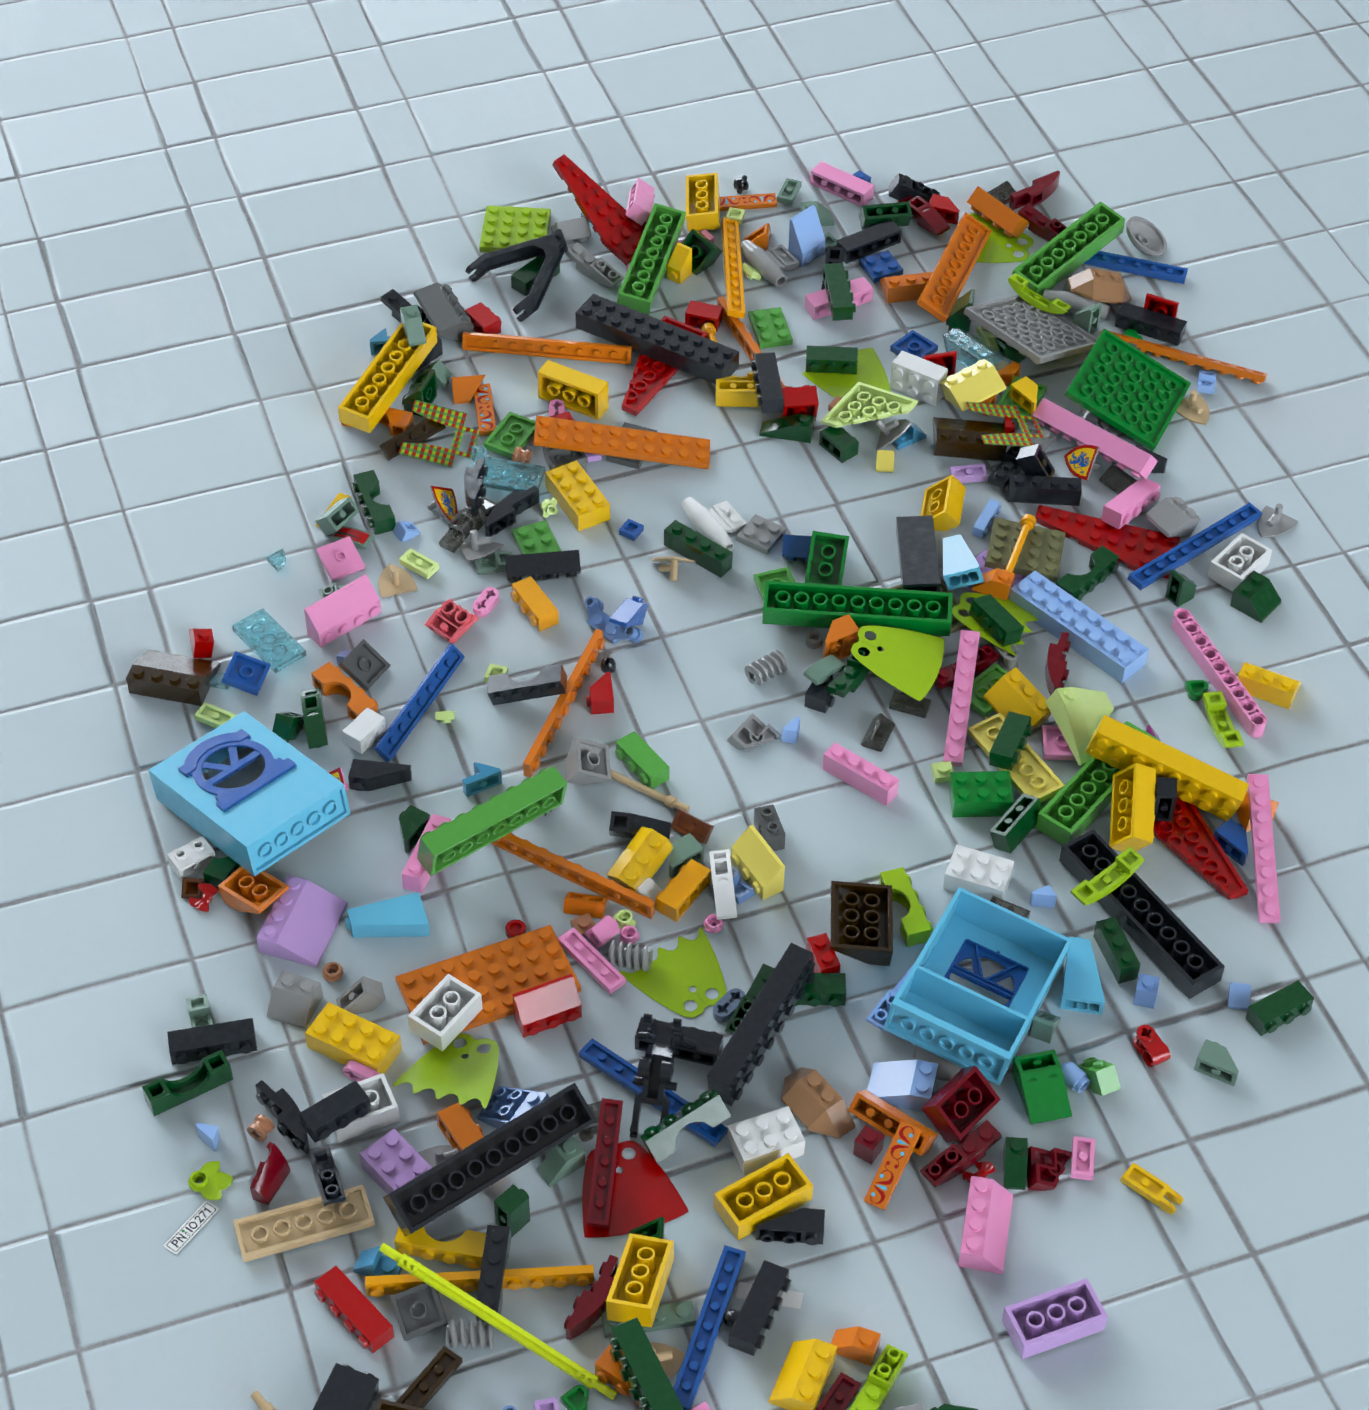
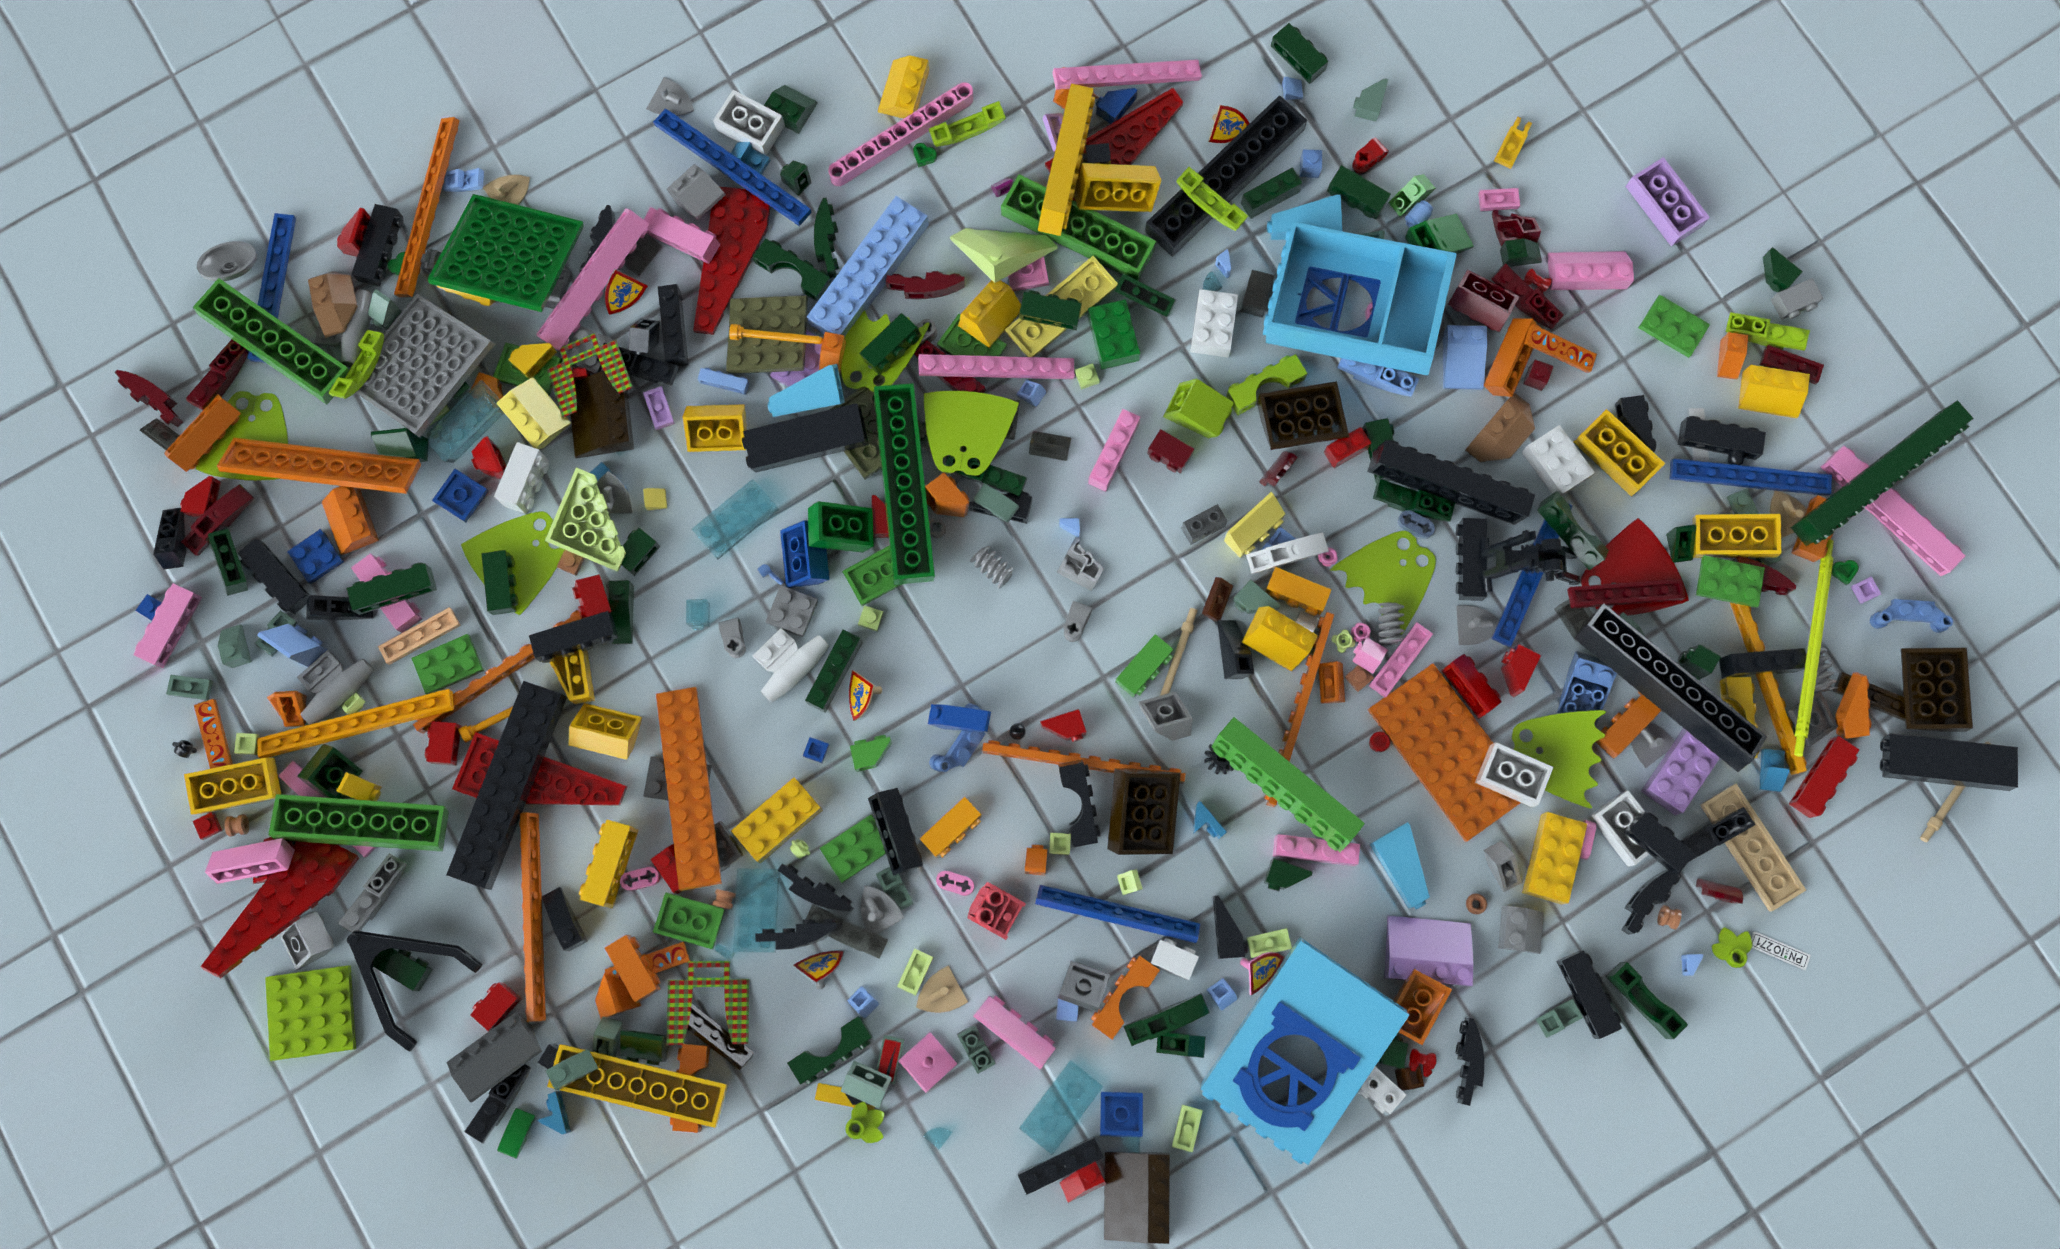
camera: 100 degrees left, 30 degrees up
none -> red plate [193,812,222,840]
none -> nougat wheel [224,814,249,837]
none -> light nougat plate [378,607,461,665]
none -> green slope [497,1108,536,1159]
none -> black slope [542,887,588,951]
none -> yellow slope [568,703,642,760]
none -> orange brick [605,935,661,1002]
none -> clear light blue brick [686,599,710,630]
none -> clear light blue plate [692,479,779,560]
none -> light grey piece [718,617,746,658]
none -> dark azure slope [731,142,770,175]
none -> medium blue hand [758,564,784,585]
none -> dark green slope [814,198,839,278]
none -> lime plate [845,1102,885,1143]
none -> bright green slope [850,735,892,772]
none -> yellowish green plate [858,606,884,632]
none -> light blue slope [1016,379,1046,407]
none -> black arch [1017,1136,1104,1195]
none -> orange slope [1025,845,1048,876]
none -> light grey piece [1064,601,1092,642]
none -> dark brown slope [1107,768,1181,855]
none -> dark red brick [1147,429,1194,474]
none -> lime slope [1163,378,1234,438]
none -> clear light blue tile [1203,271,1222,292]
none -> light blue slope [1207,978,1238,1011]
none -> shield [1208,105,1250,143]
none -> yellowish green plate [1246,928,1292,958]
none -> dark red slope [1259,451,1298,487]
none -> dark green brick [1327,165,1391,220]
none -> black slope [1455,1018,1485,1106]
none -> light grey shield [1456,606,1499,645]
none -> red slope [1501,644,1541,697]
none -> bright green plate [1638,294,1710,358]
none -> bright green plate [1696,555,1764,608]
none -> orange slope [1835,672,1871,739]

